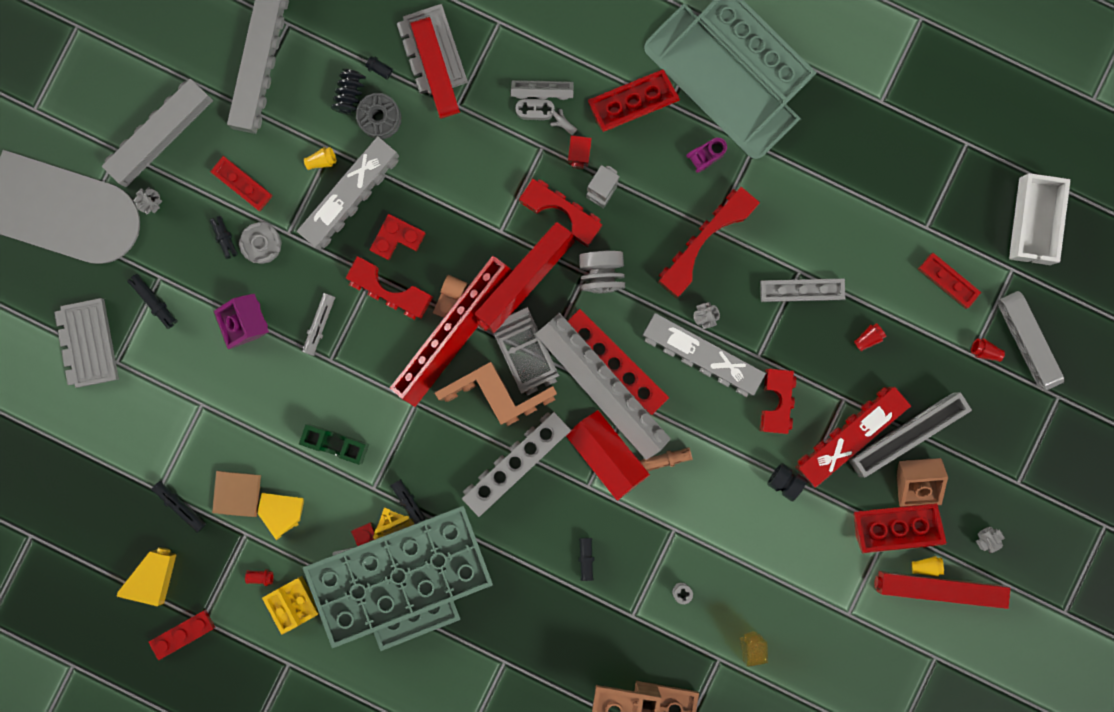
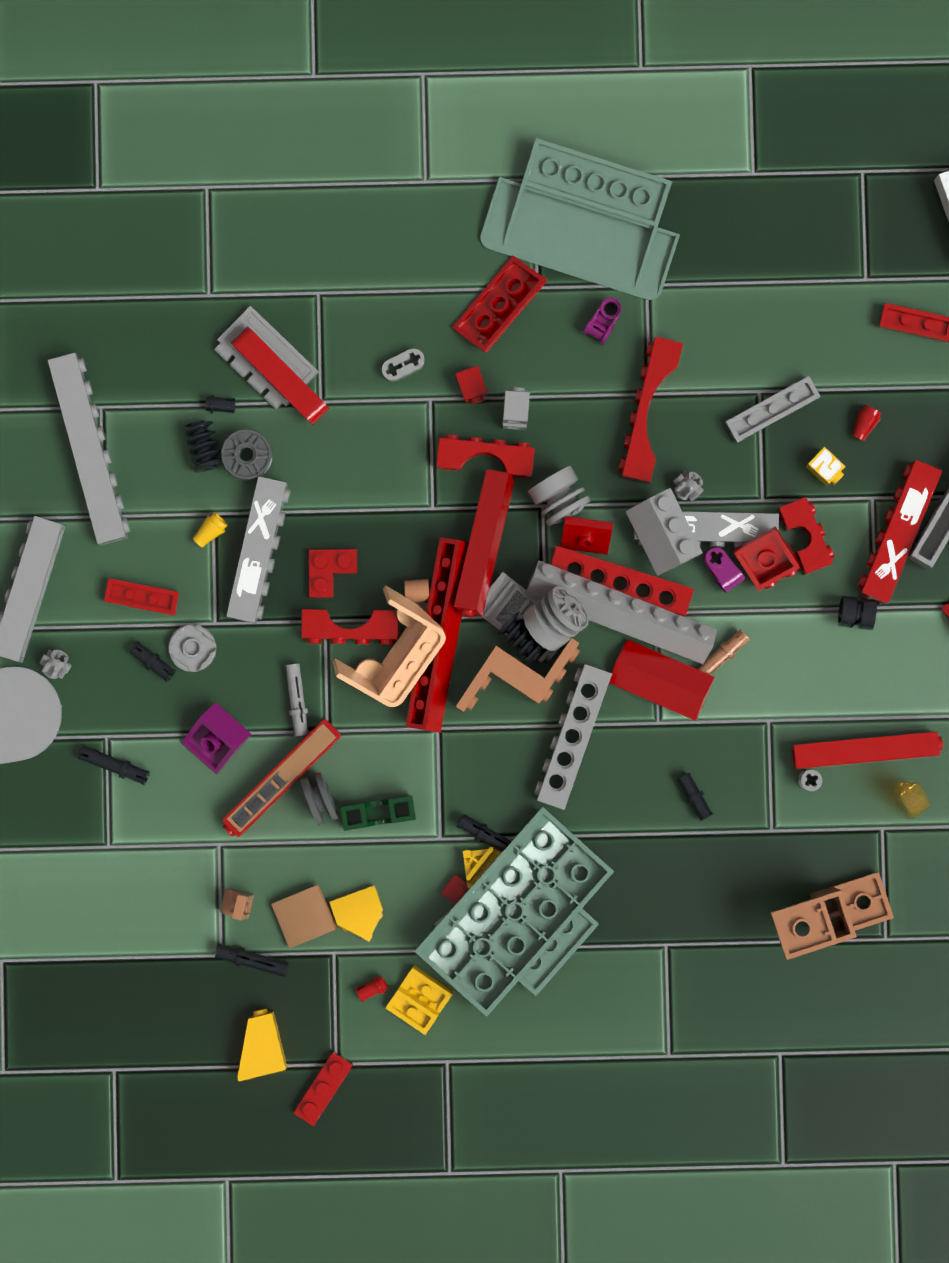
camera: 30 degrees left, 0 degrees up
light grey hinge [54,298,119,388] -> none
light grey plate [511,80,574,100] -> none
light grey bar [550,109,577,136] -> none
none -> nougat plate [220,889,254,921]
none -> brick [222,719,342,838]
none -> dark grey wheel [300,772,339,826]
none -> light nougat windscreen [332,585,446,707]
none -> black piece [498,611,548,665]
none -> light grey wheel [524,586,589,651]
none -> red plate [561,516,613,555]
none -> light grey slope [625,488,703,576]
none -> magenta piece [703,547,745,593]
none -> red plate [734,526,800,591]
none -> red brick [791,732,943,769]
none -> brick [805,447,845,486]

